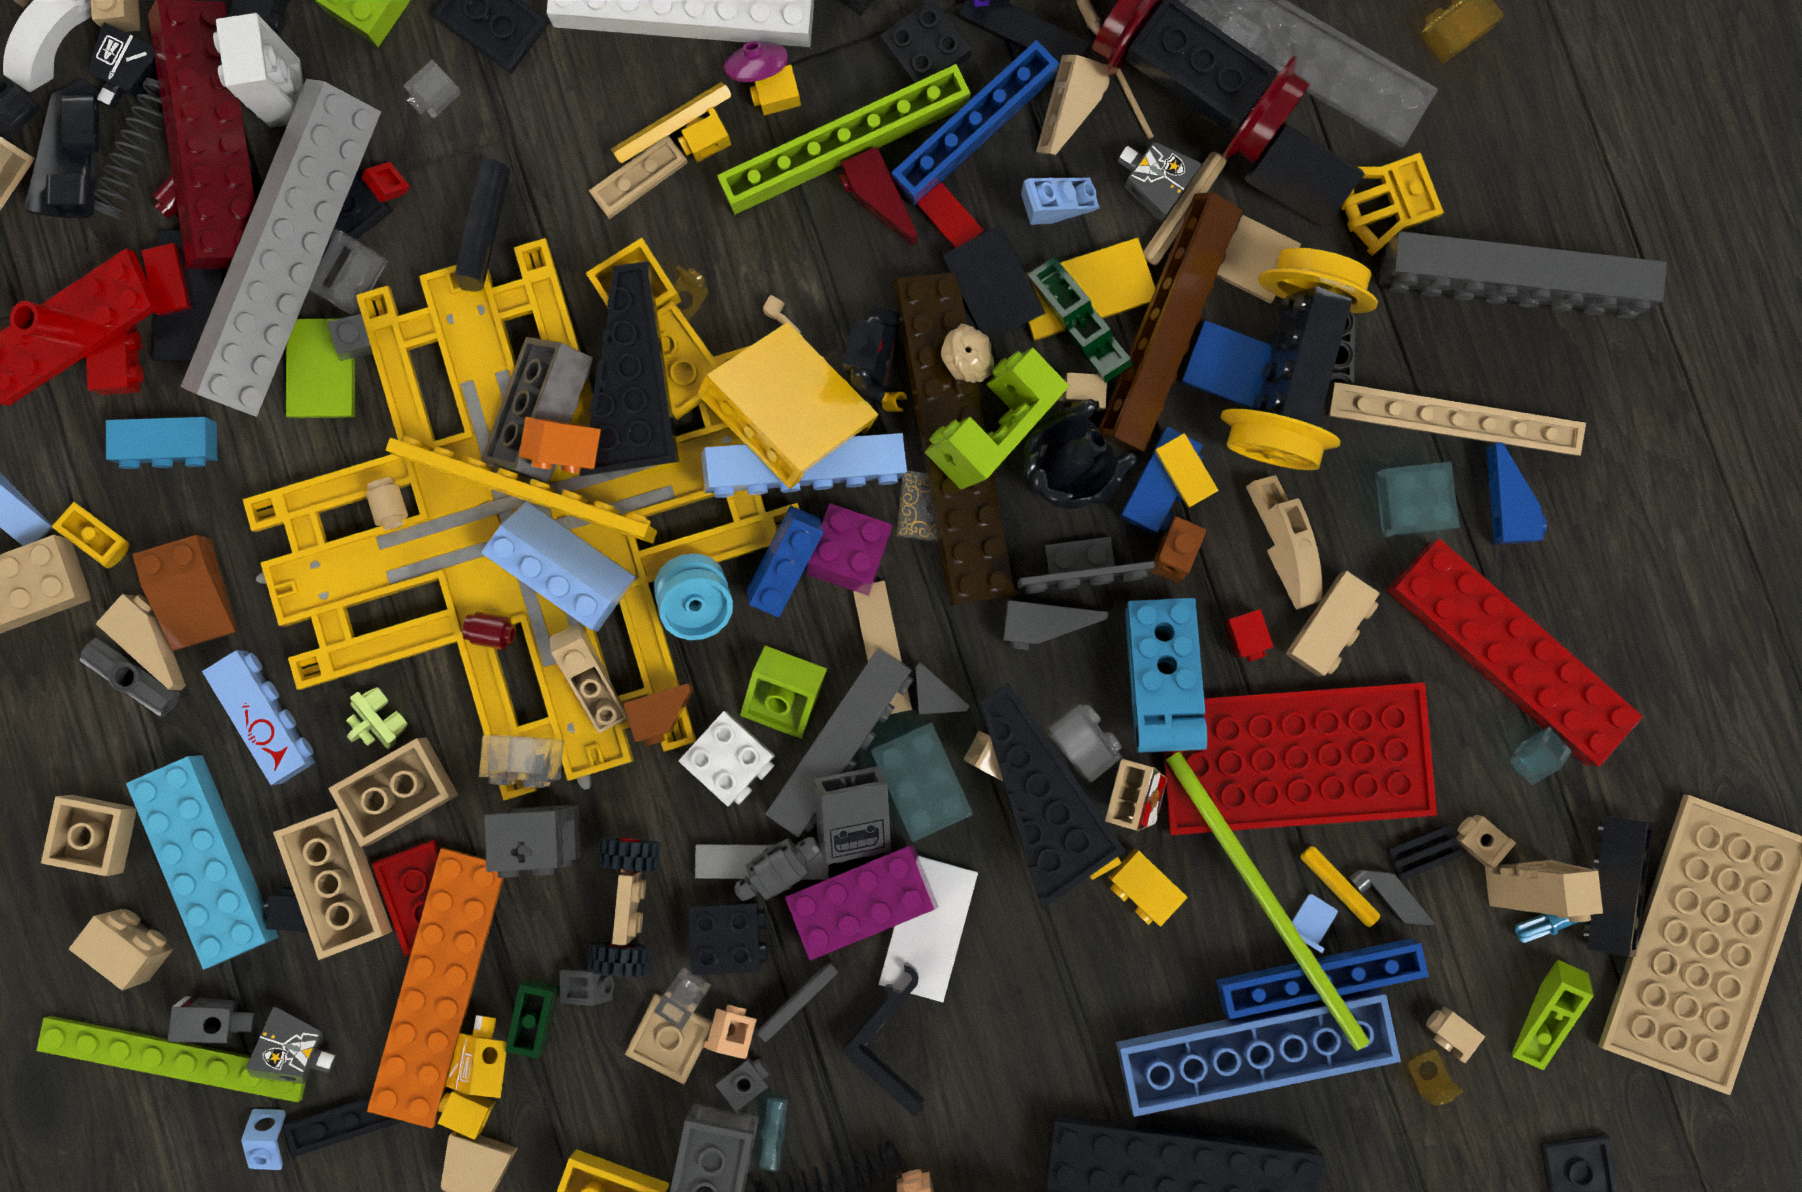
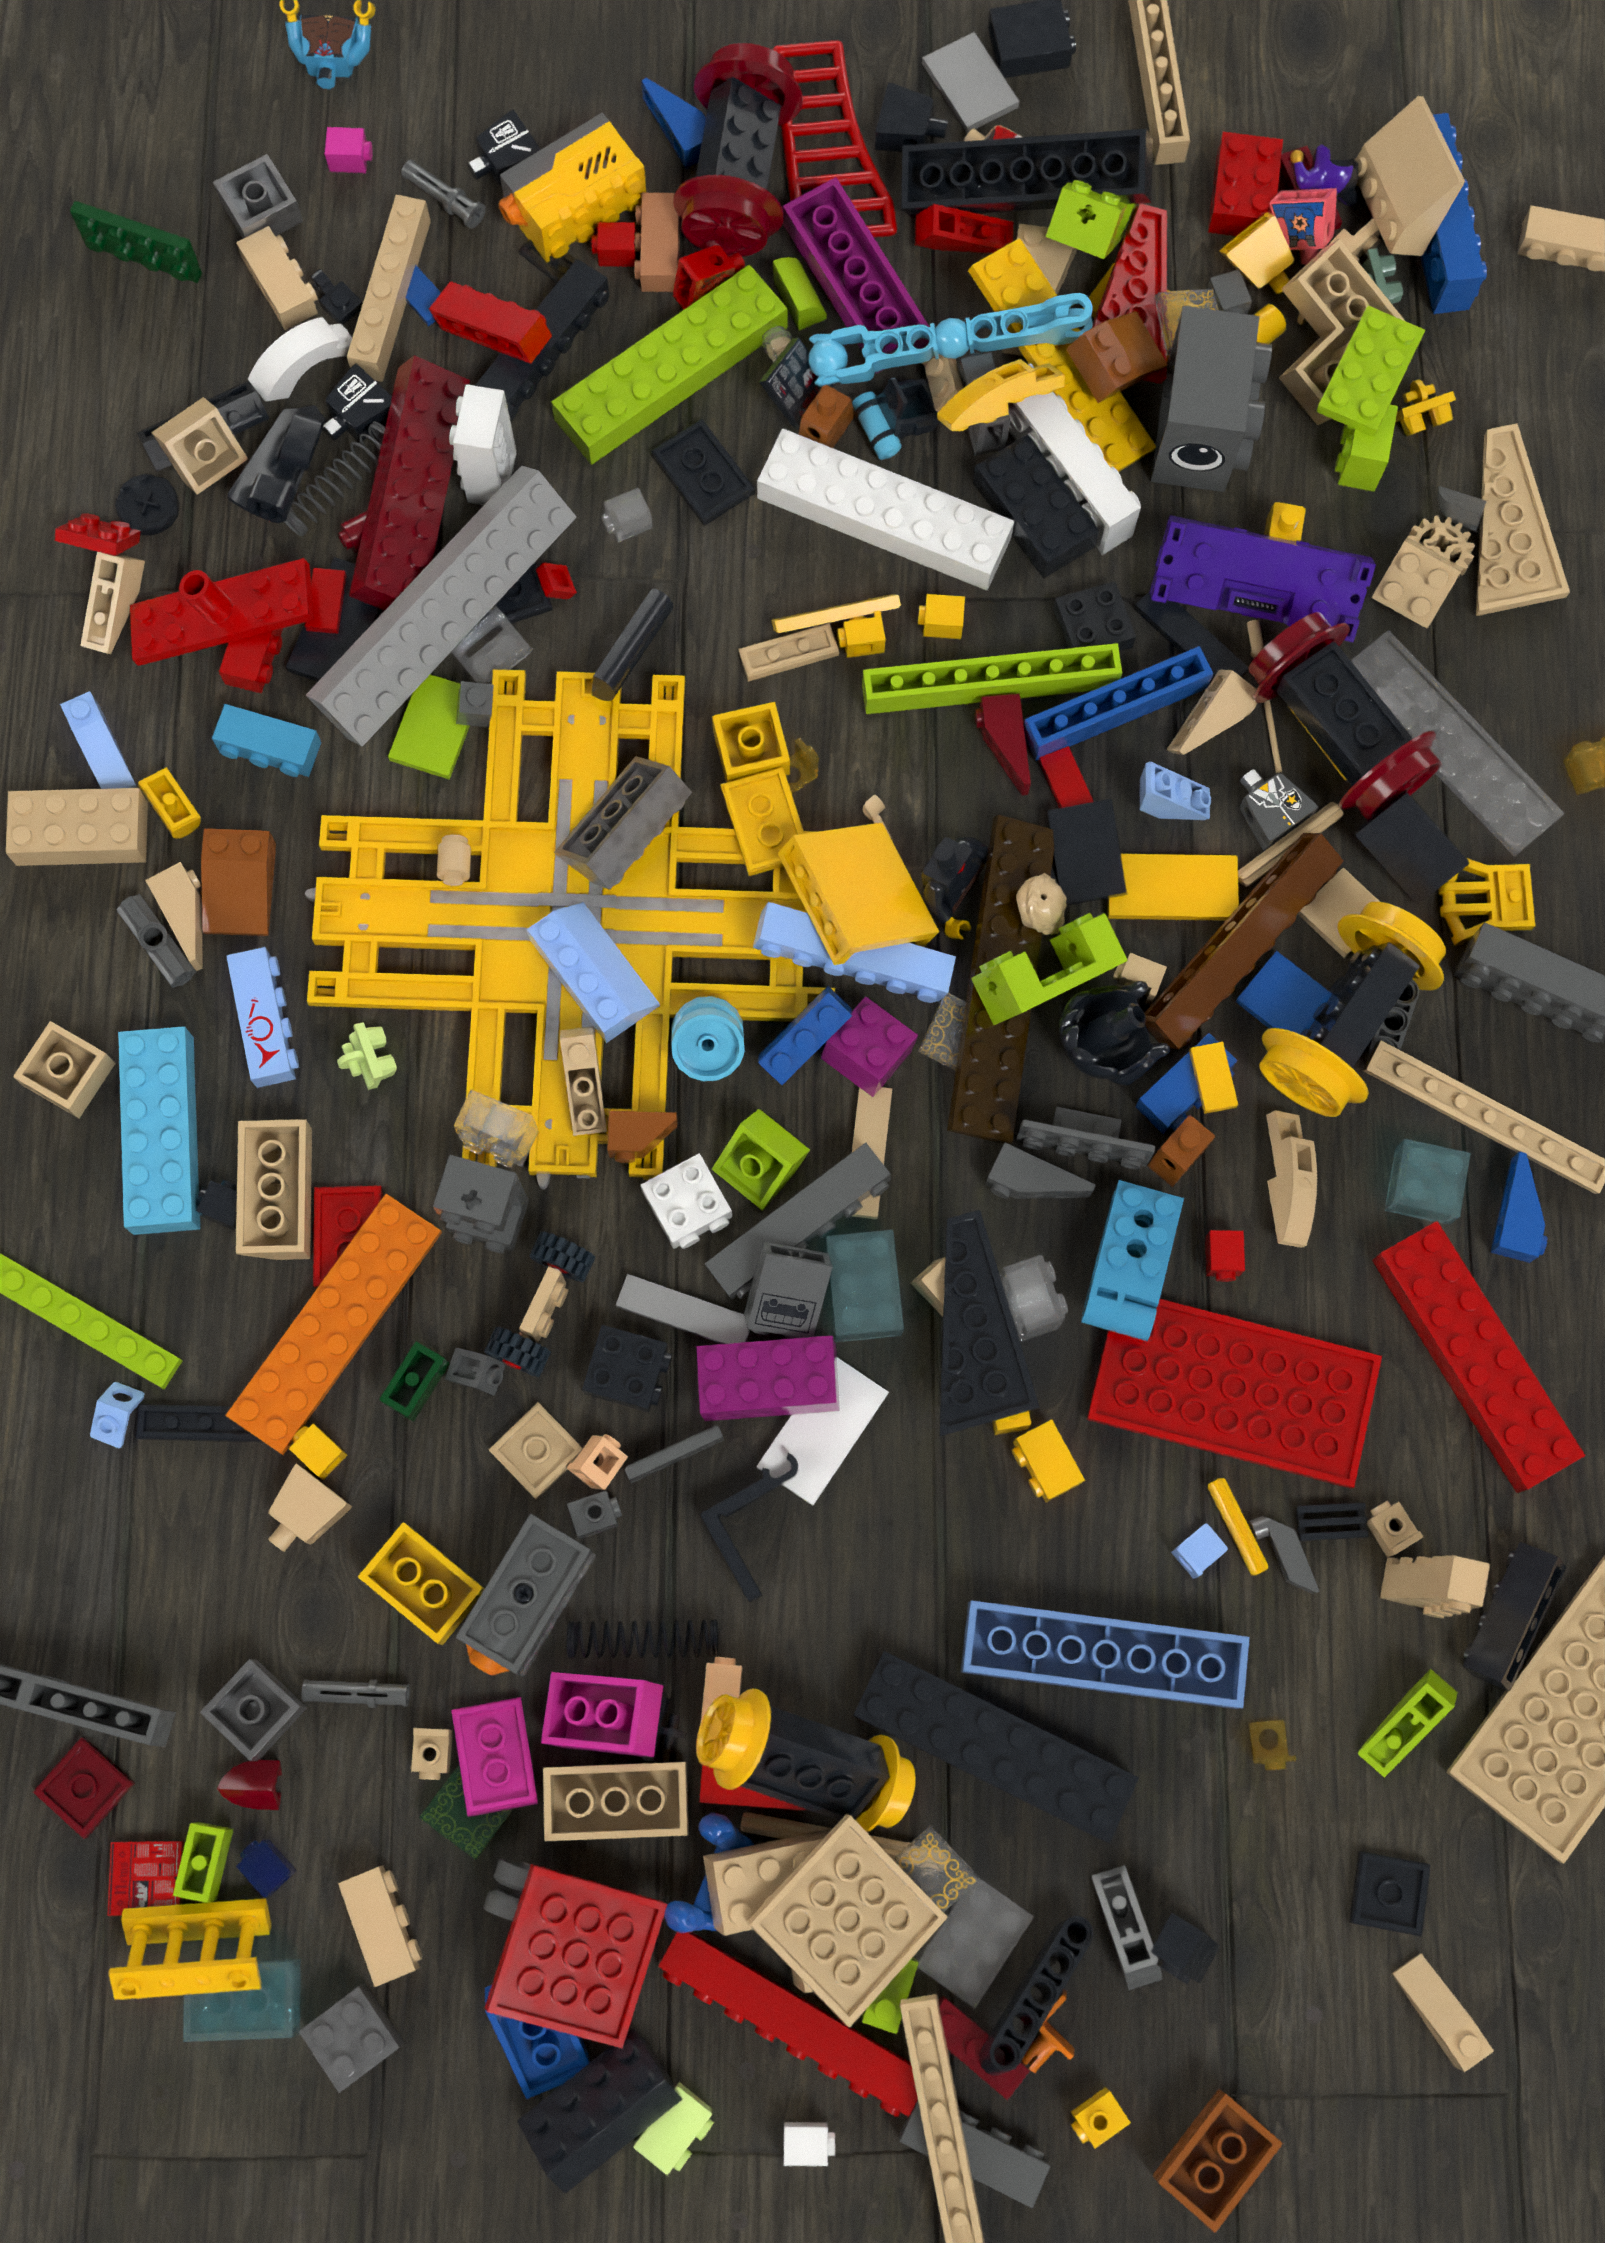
camera: 15 degrees right, 10 degrees down
tan brick [69,909,173,991] -> none
dark grey torso [168,996,255,1043] -> none
dark grey torso [246,1007,337,1084] -> none
tan brick [328,738,458,847] -> none
yellow plate [386,435,657,544] -> none
yellow torso [445,1015,507,1098] -> none
dark red brick [462,612,516,650] -> none
orange brick [519,416,601,473] -> none
black wing [580,261,679,476] -> none
clear brick [654,967,711,1030] -> none
magenta dish [724,41,788,82] -> none
dark grey piece [734,837,821,901] -> none
clear light blue pin [759,1098,788,1171] -> none
dark grey slope [916,662,970,714] -> none
dark green slope [1027,256,1132,383] -> none
tan torso [1105,759,1167,831] -> none
lime piece [1166,751,1370,1051] -> none
blue brick [1216,938,1429,1019] -> none
tan brick [1285,571,1380,676] -> none
tan brick [1426,1006,1485,1063] -> none
clear light blue brick [1509,726,1572,785] -> none
dark azure axle [1515,913,1581,943] -> none

